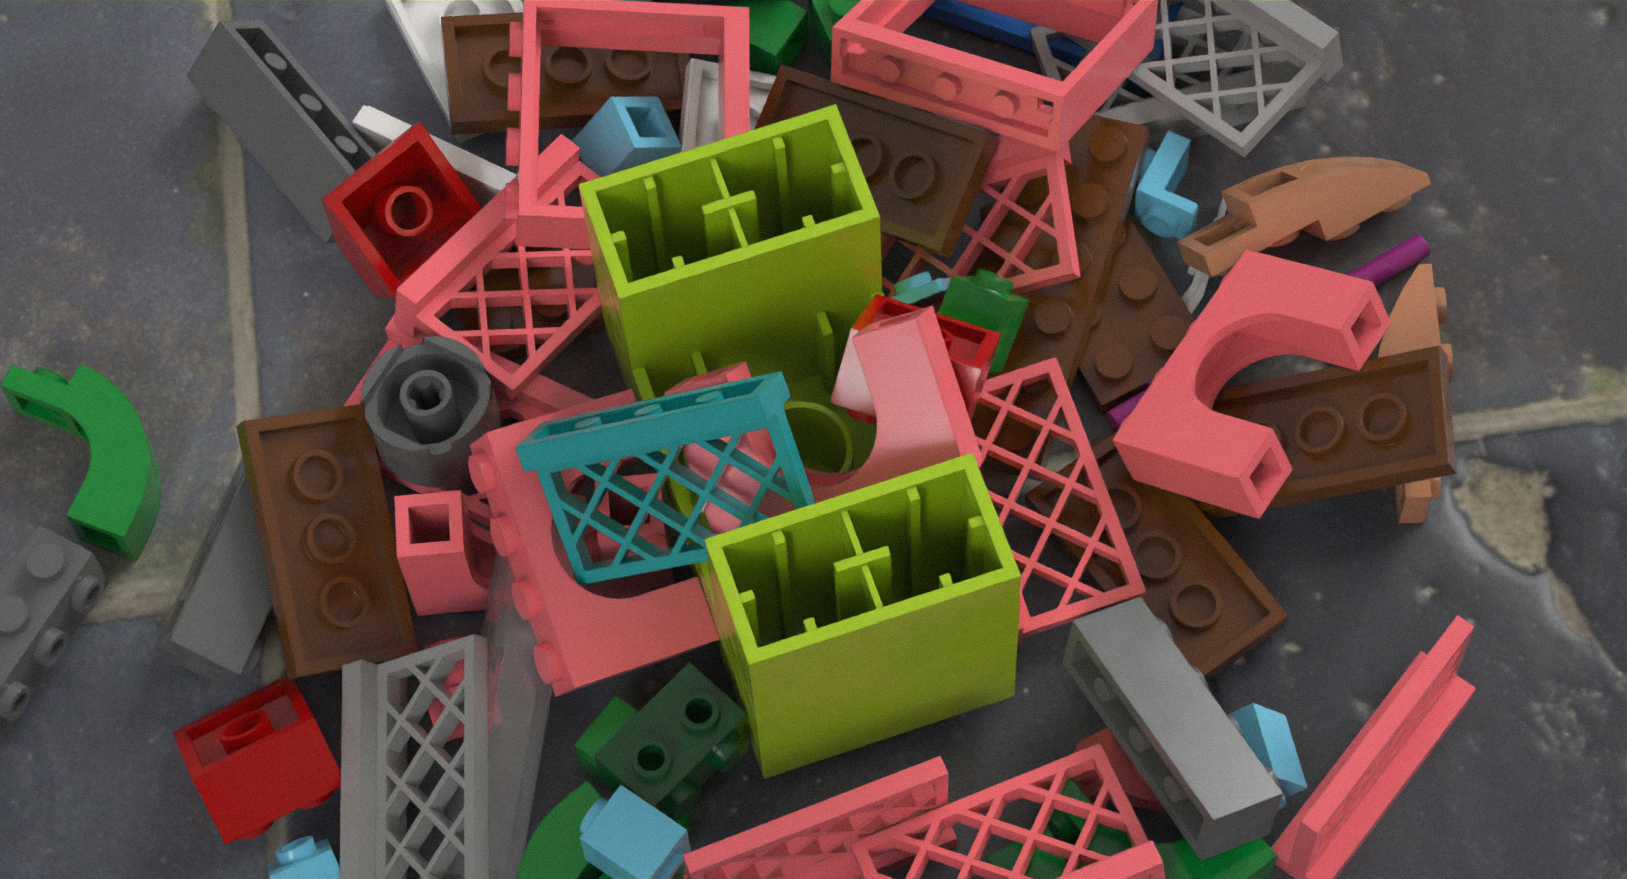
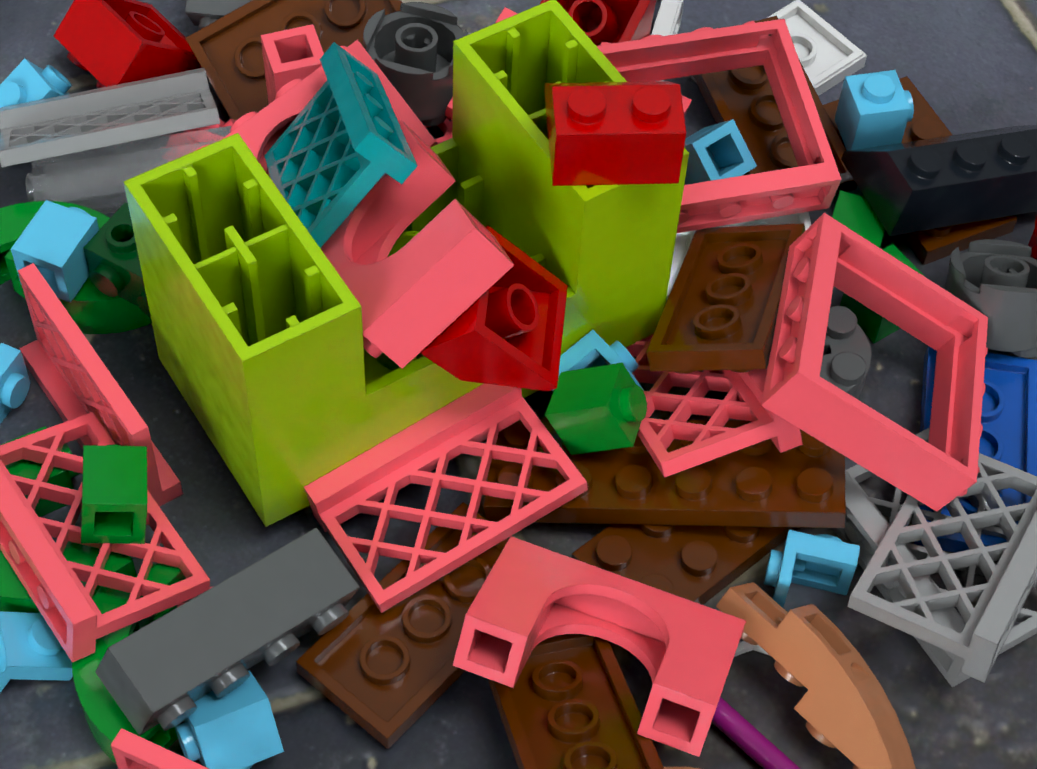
camera: 70 degrees right, 10 degrees down
none -> green brick [81,445,147,544]
none -> red slope [545,81,686,186]

